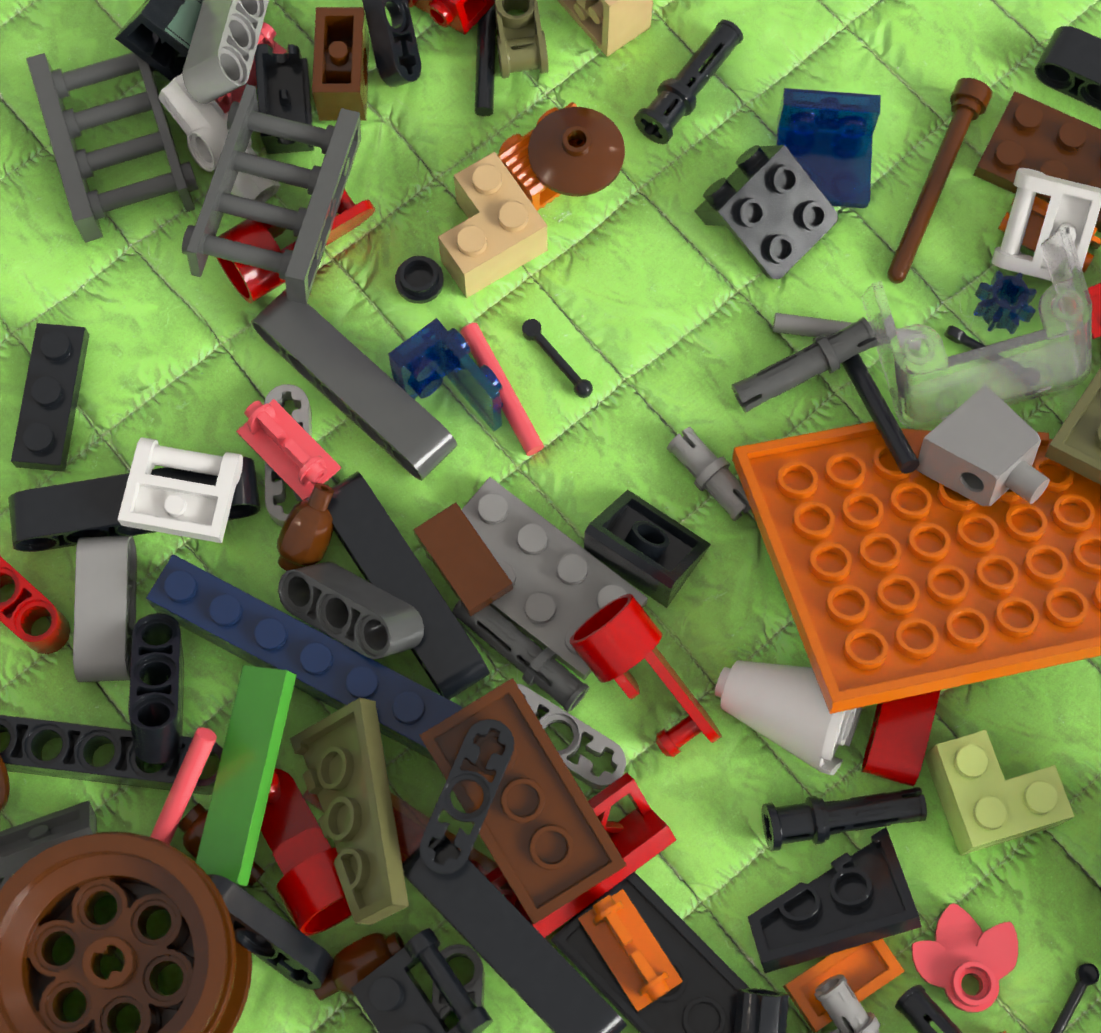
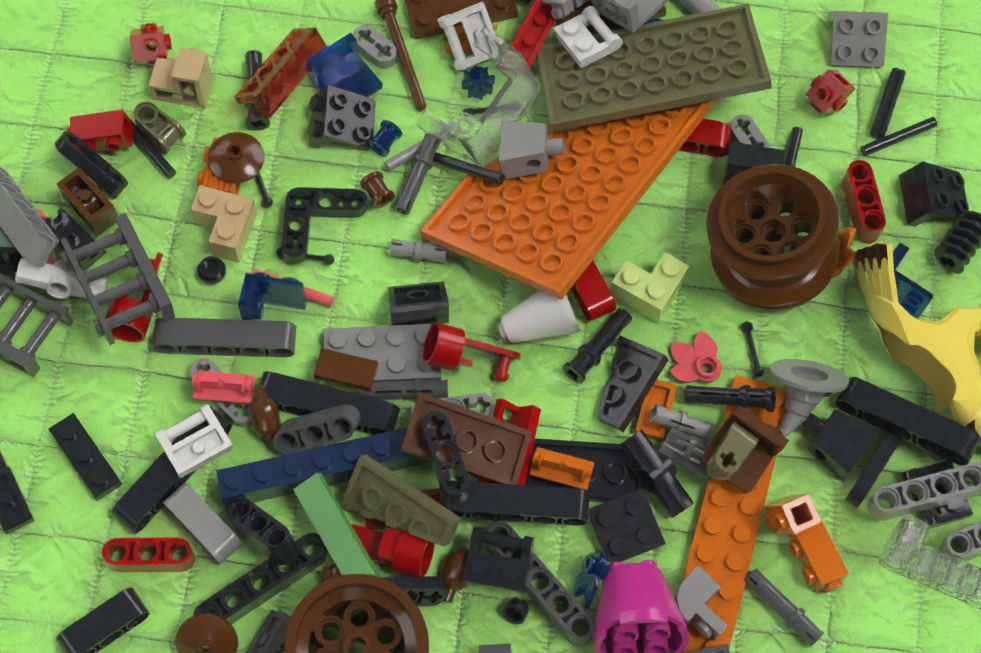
camera: 45 degrees left, 5 degrees down
coral bar [150,728,217,845] -> none
none -> clear red fence [234,27,328,118]
none -> black hinge [255,172,273,208]
none -> black beam [282,187,368,264]
none -> light grey beam [353,25,397,69]
none -> reddish brown bush [360,171,395,208]
none -> clear blue bush [367,120,403,157]

